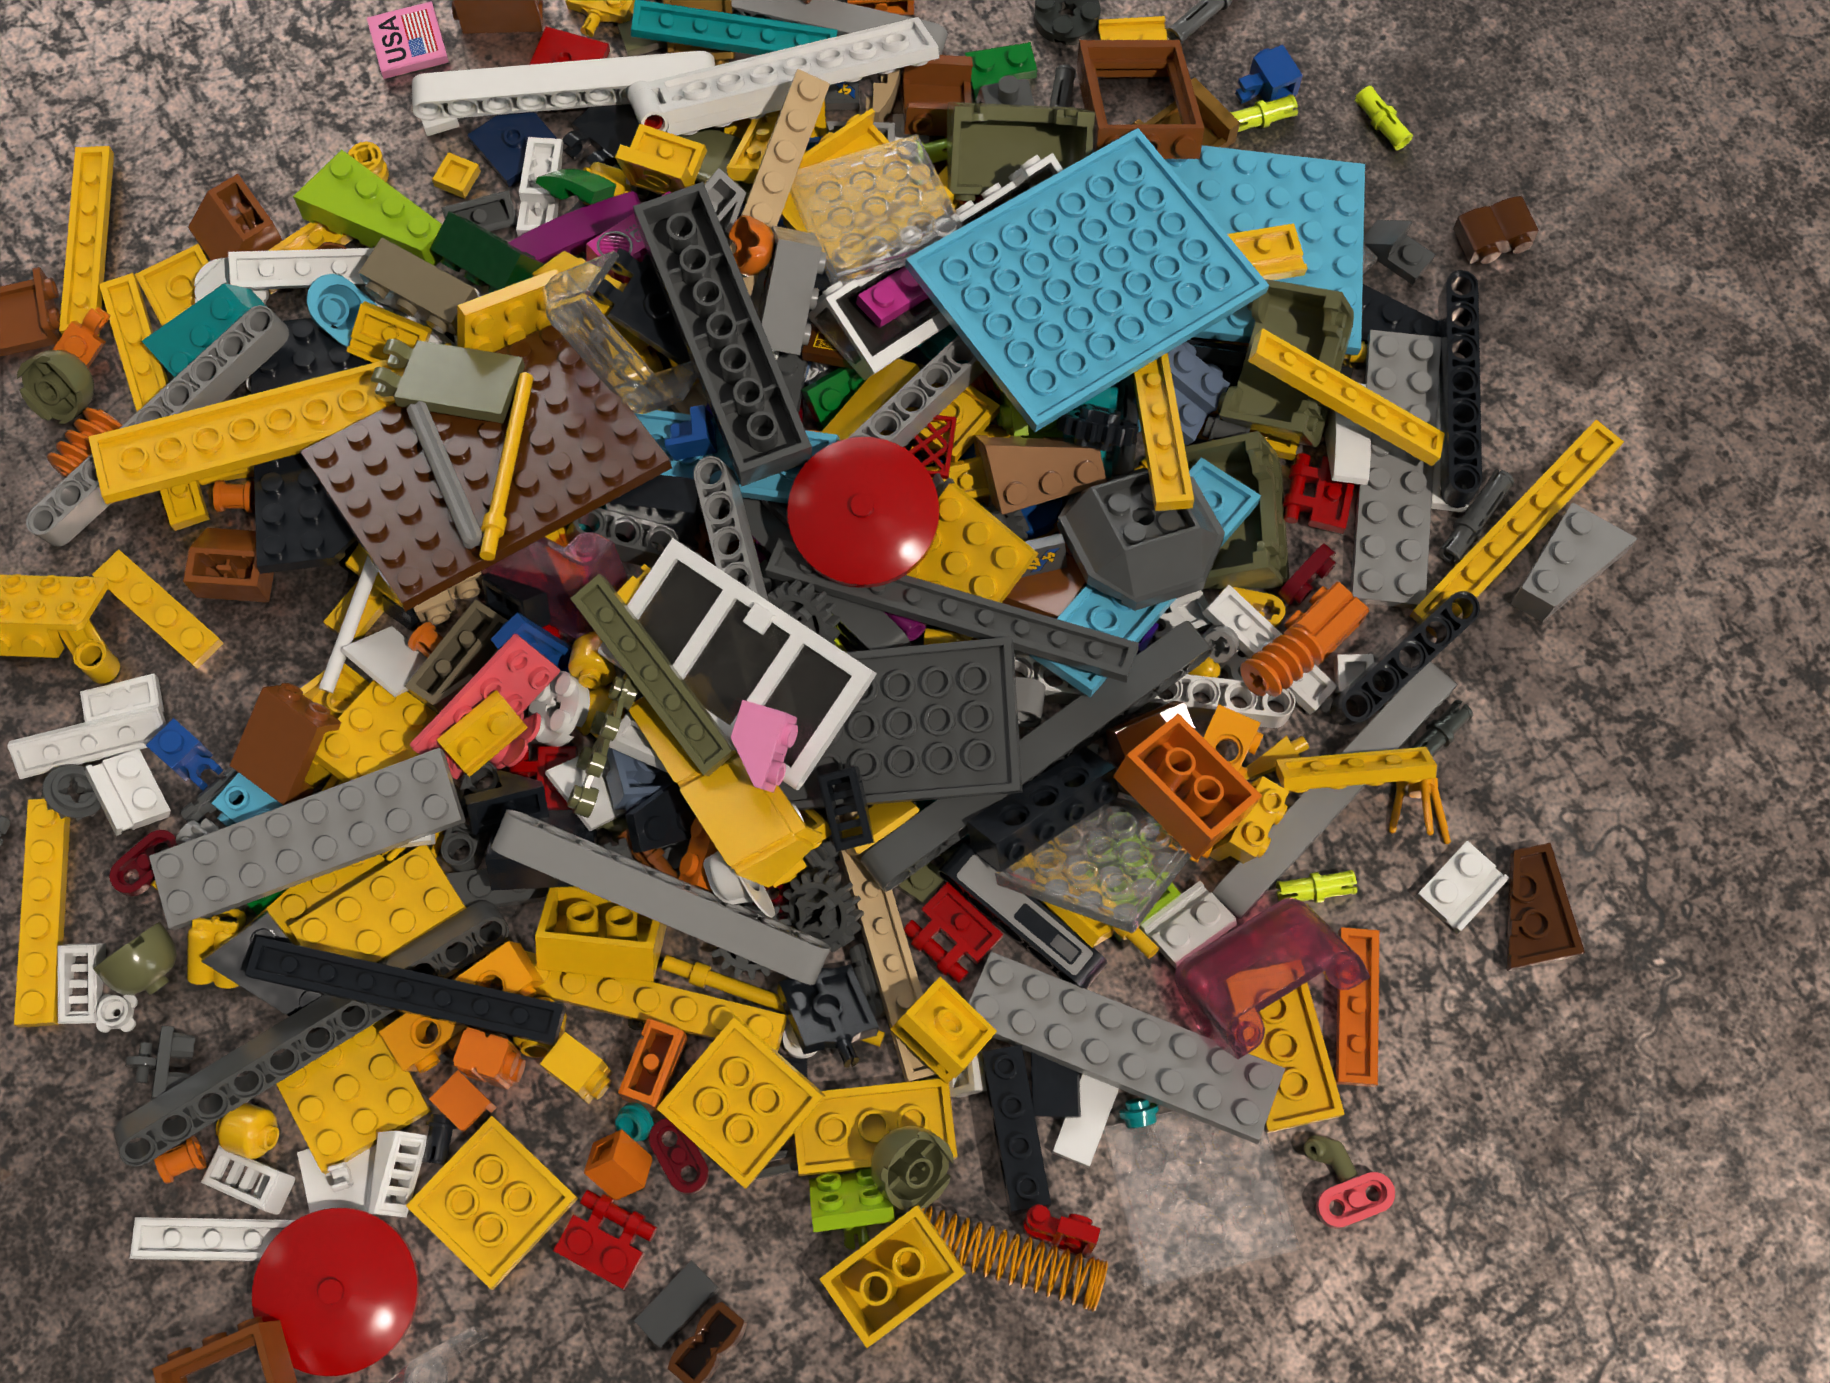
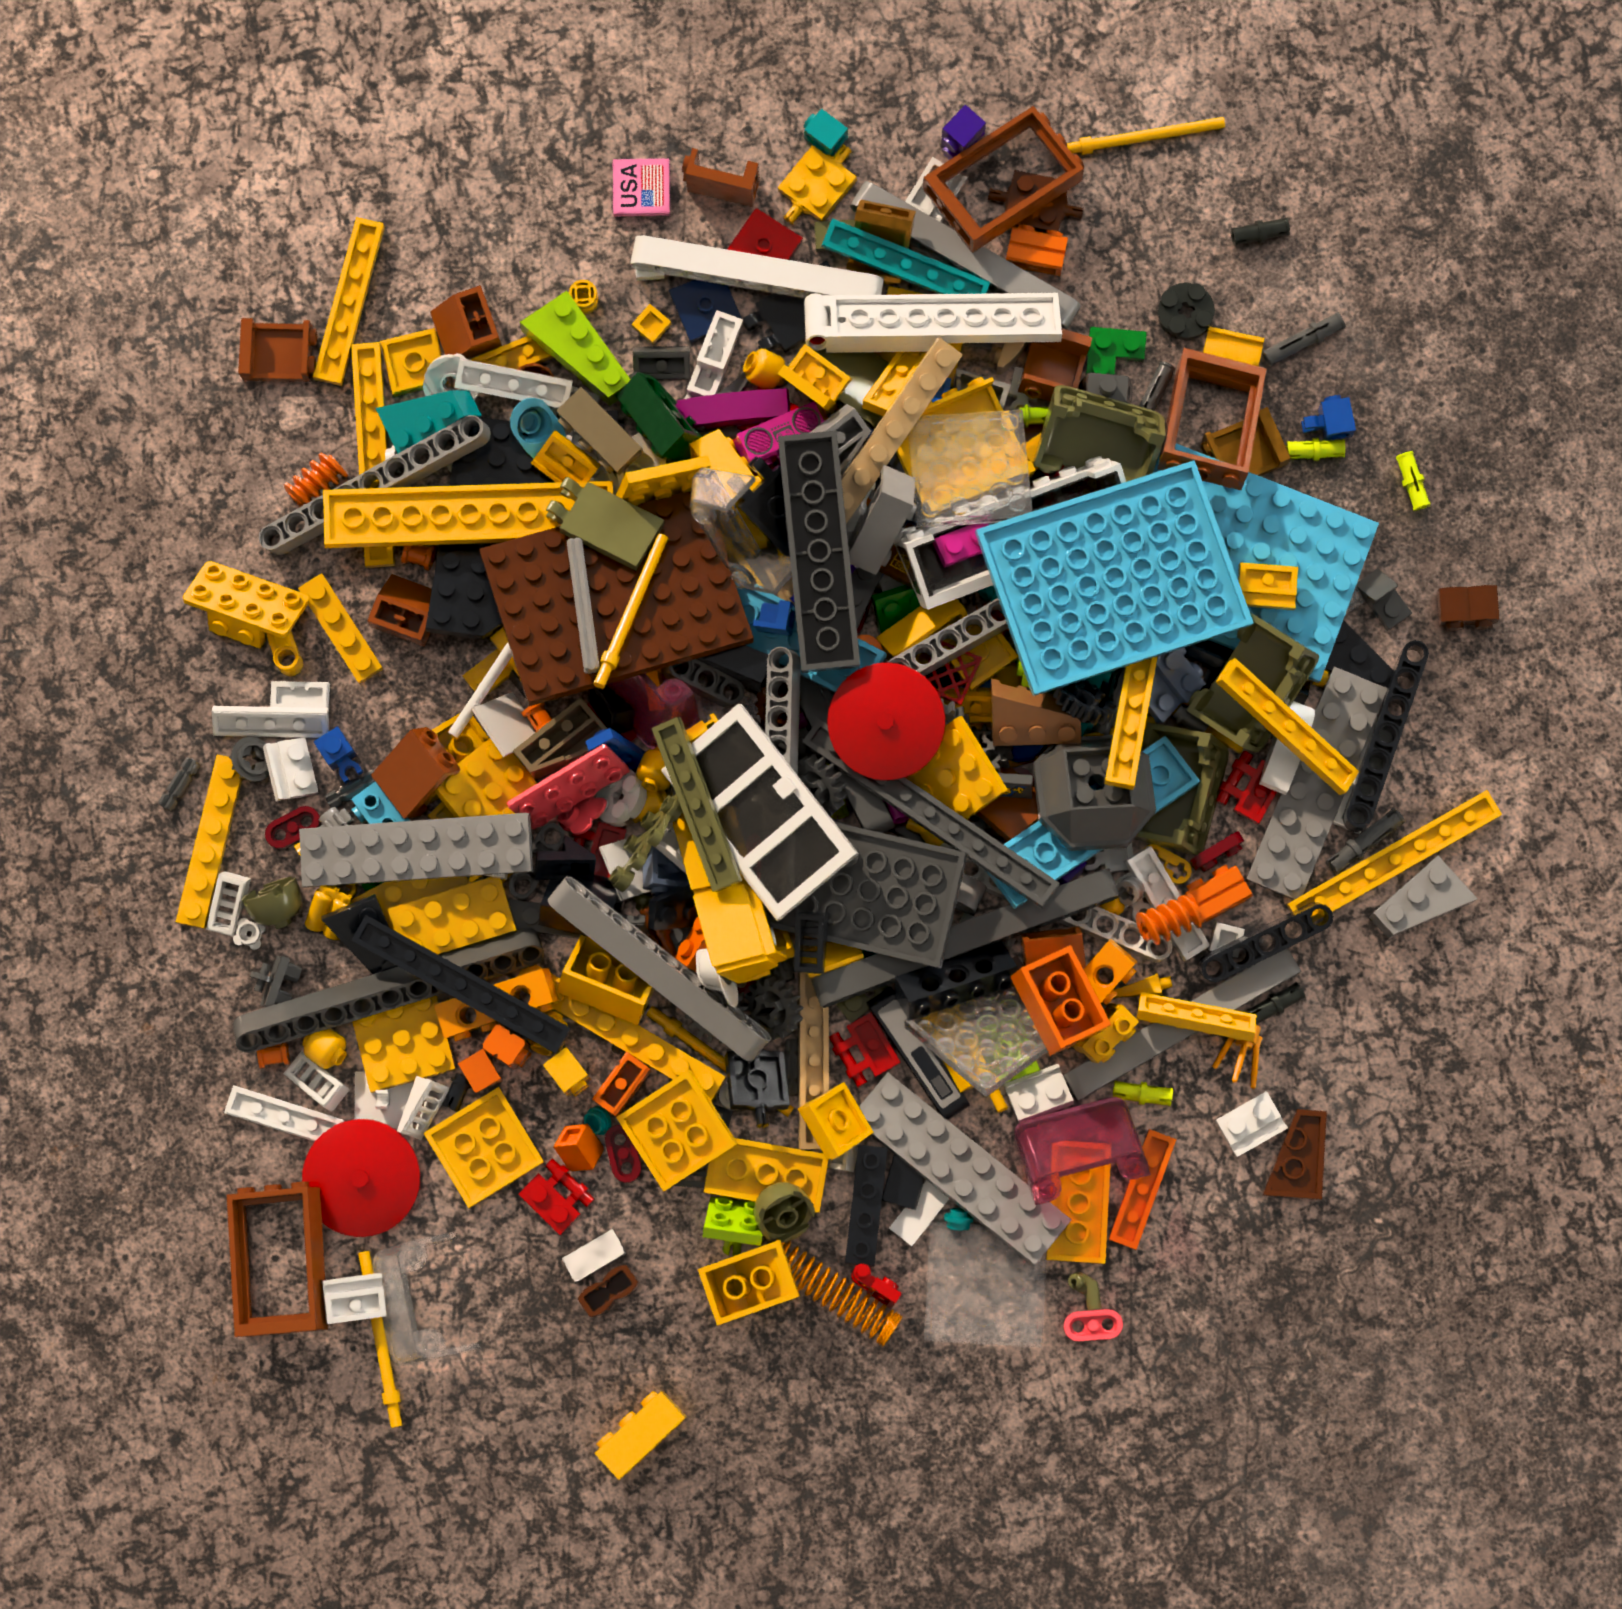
camera: 20 degrees right, 10 degrees up
olive cylinder [17,350,94,424] -> none
orange plate [53,307,111,369] -> none
yellow plate [437,690,528,777] -> none
green slope [536,169,616,204] -> none
orange hair [729,215,775,276] -> none
bright pink slope [730,700,798,793] -> none

